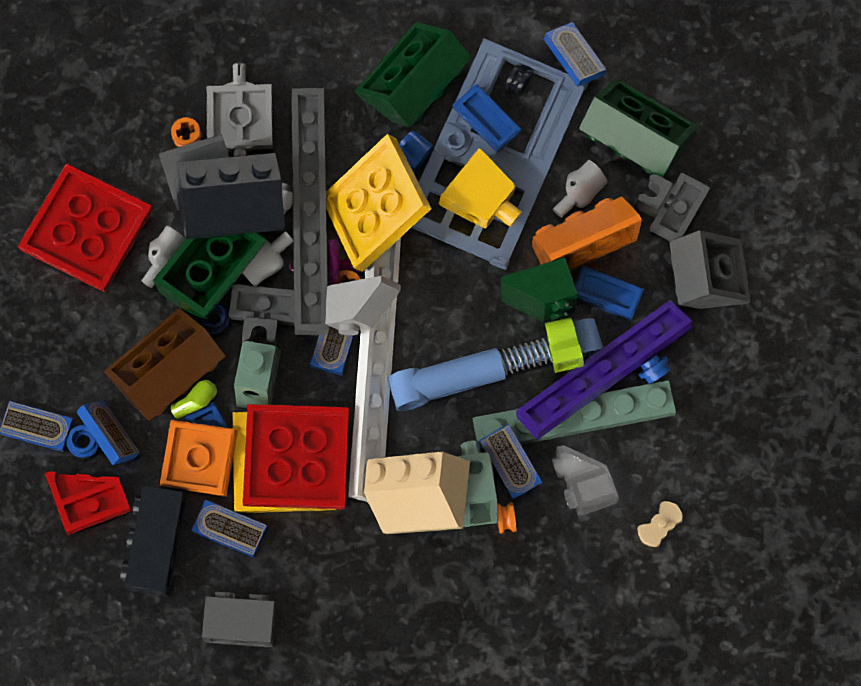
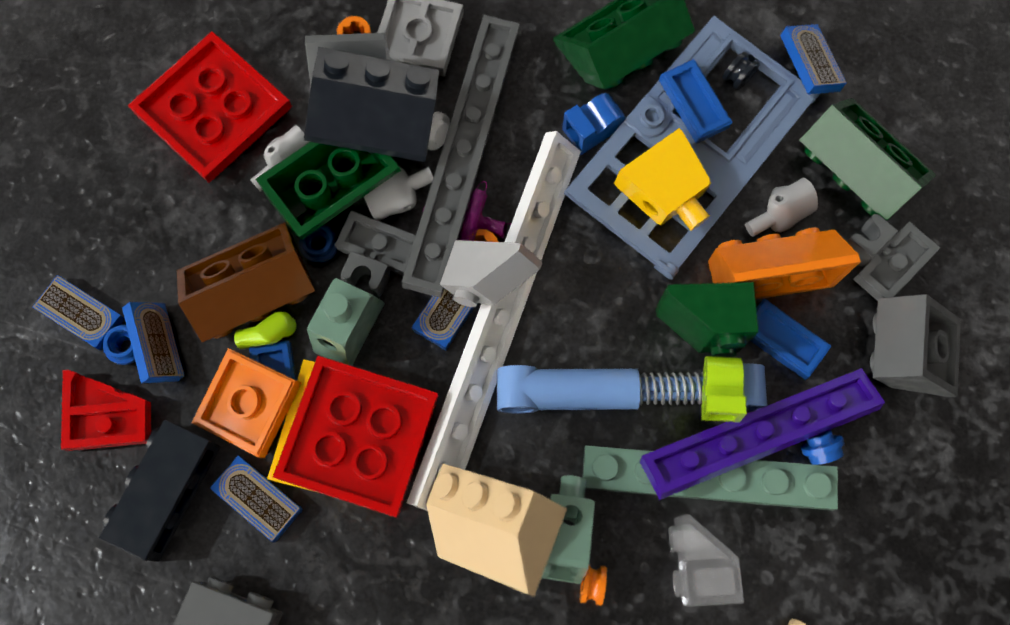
camera: 15 degrees right, 0 degrees up
yellow plate [326,134,431,272] -> none
tile [479,423,542,499] -> none

